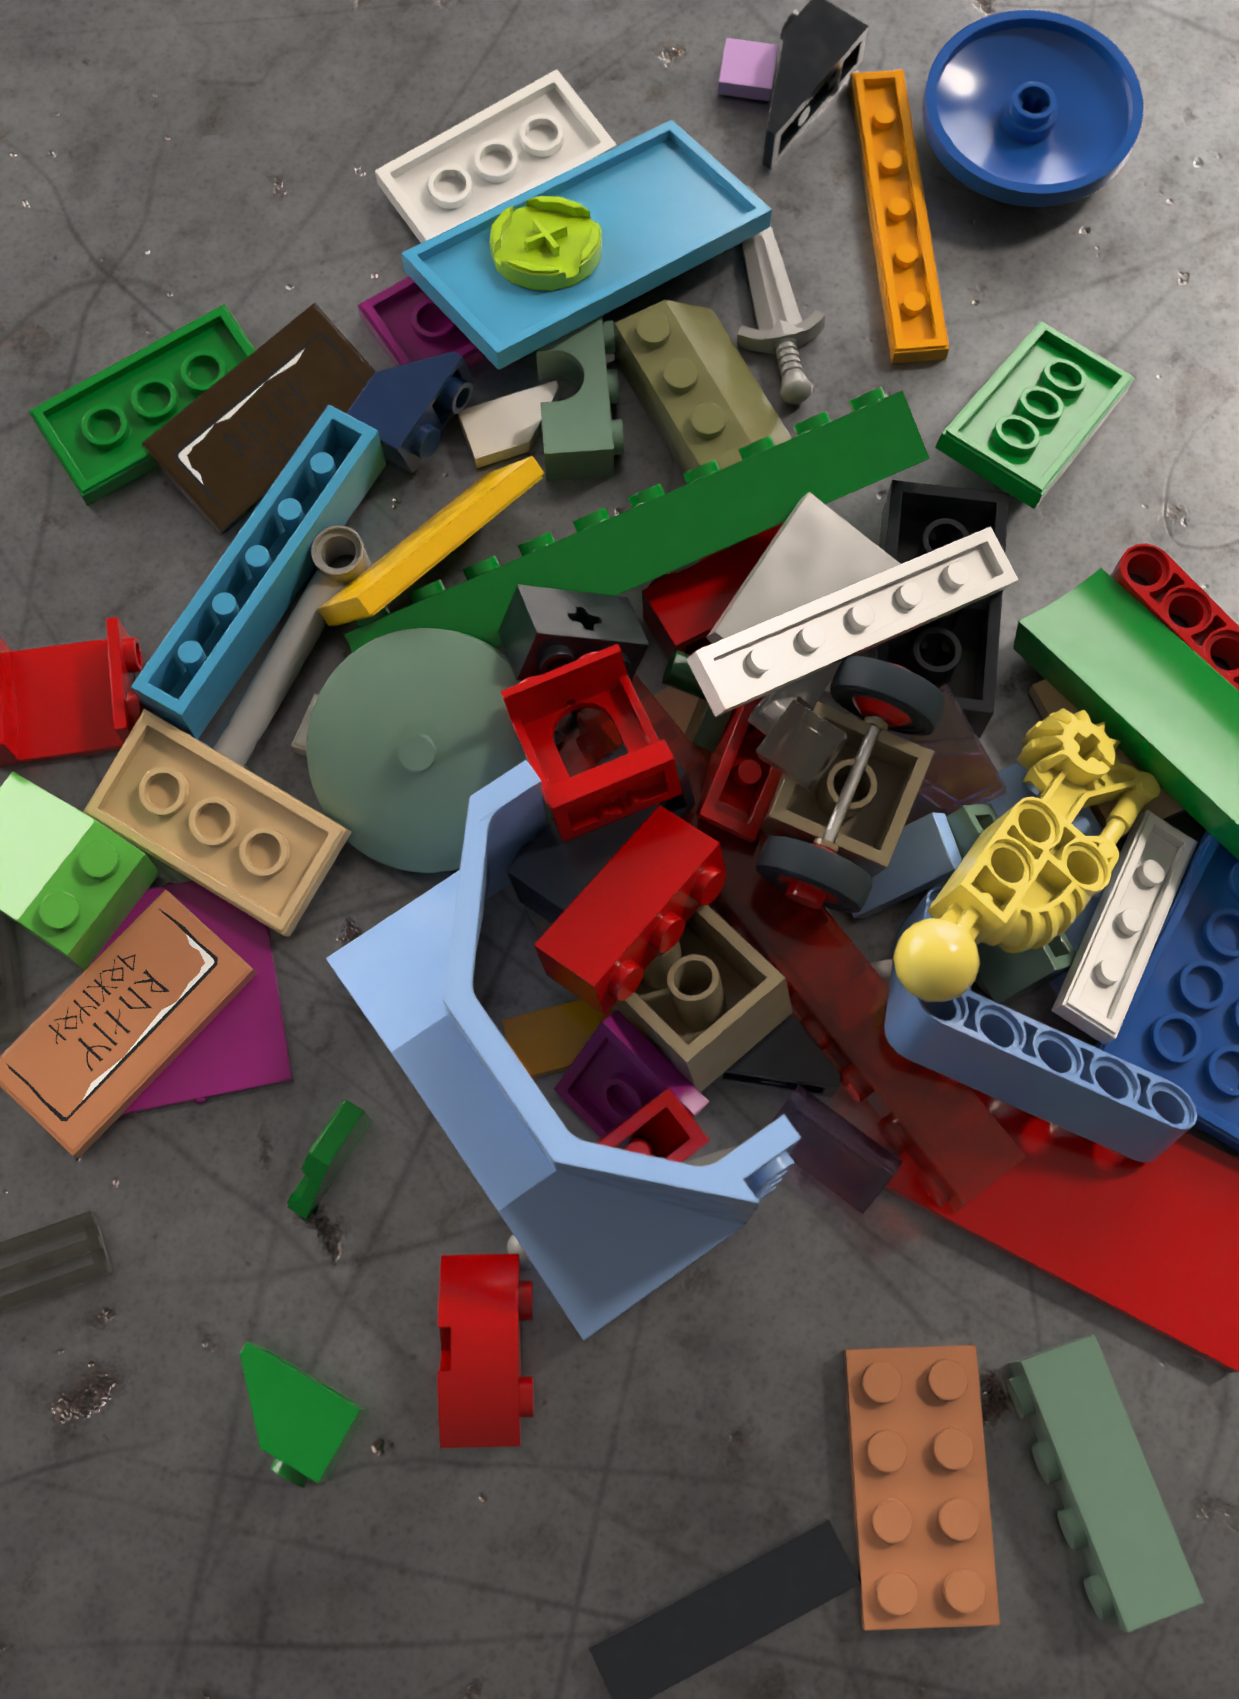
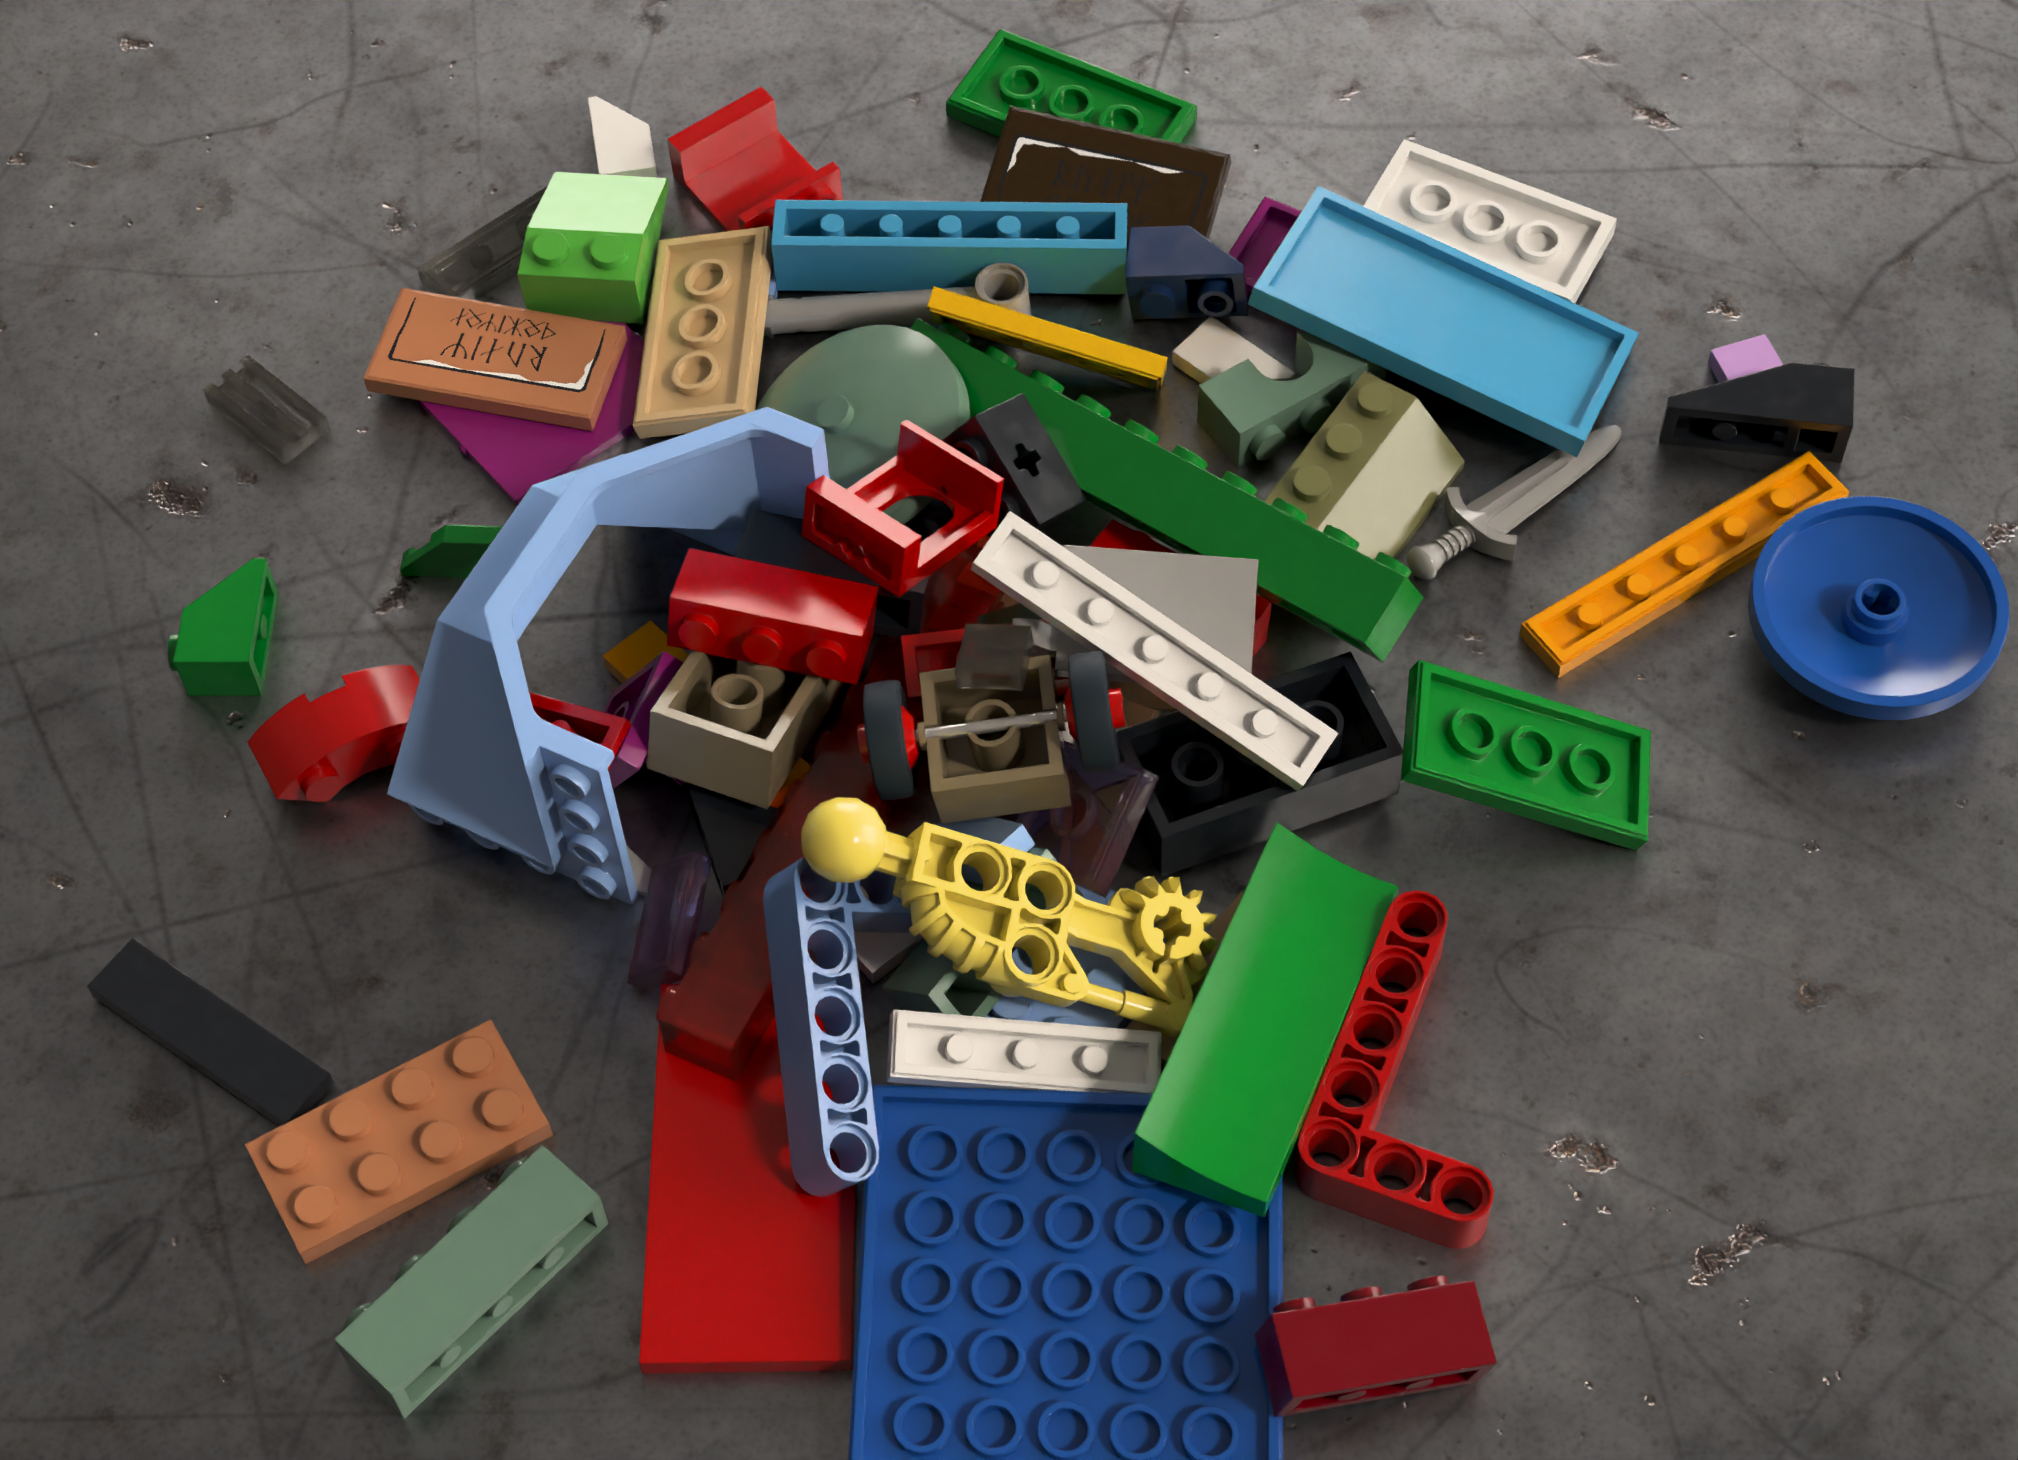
camera: 65 degrees right, 15 degrees down
lime tile [490,196,602,291] -> none

